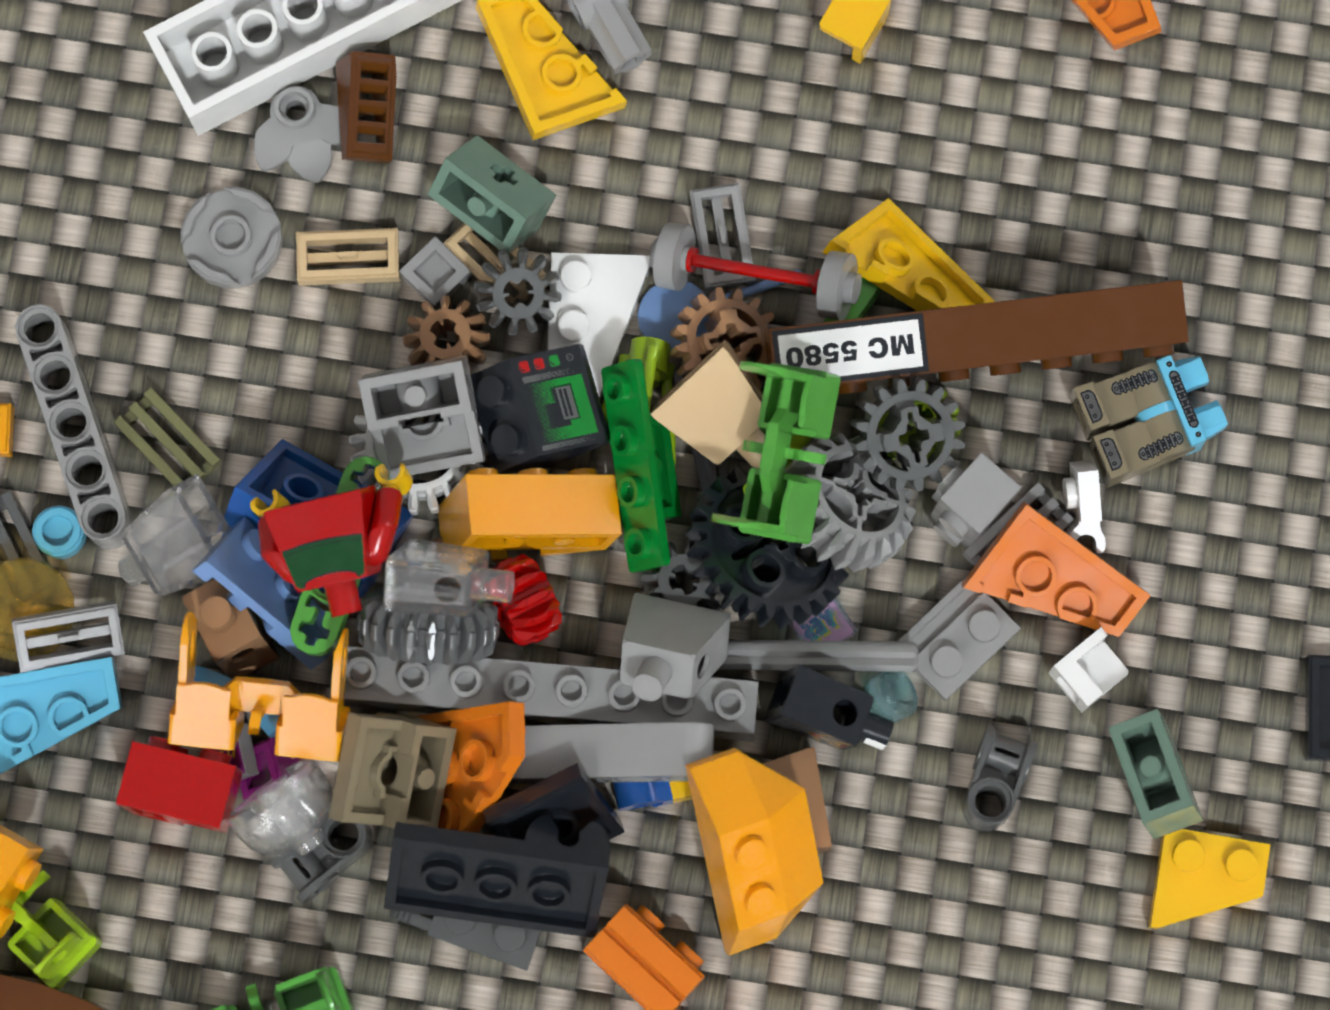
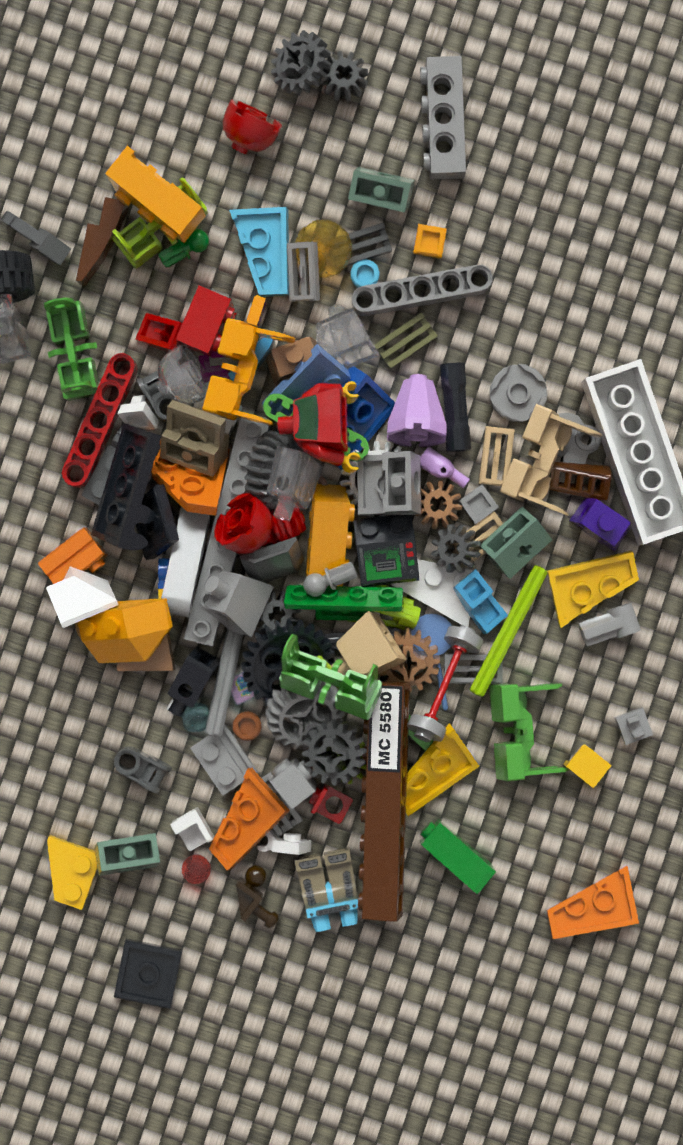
camera: 90 degrees right, 10 degrees up
none -> white slope [46,566,118,628]
none -> red beam [62,353,138,488]
none -> white tile [117,395,159,430]
none -> red slope [135,313,182,357]
none -> green axle [158,229,210,268]
none -> clear red plate [182,854,211,884]
none -> red cylinder [214,493,273,554]
none -> dark orange tile [233,711,262,741]
none -> dark brown piece [235,865,279,929]
none -> dark grey slope [240,537,305,583]
none -> light orange tile [246,295,267,328]
none -> light grey axle [303,562,357,597]
none -> red bracket [308,784,353,824]
none -> lavender cone [387,374,447,447]
none -> lavender piece [420,446,470,488]
none -> green slope [420,819,496,894]
none -> black axle [440,362,471,452]
none -> dark azure slope [453,569,508,634]
none -> lime axle [470,565,547,697]
none -> bright green piece [490,683,569,781]
none -> tan piece [500,404,603,516]
none -> dark purple torso [569,497,631,552]

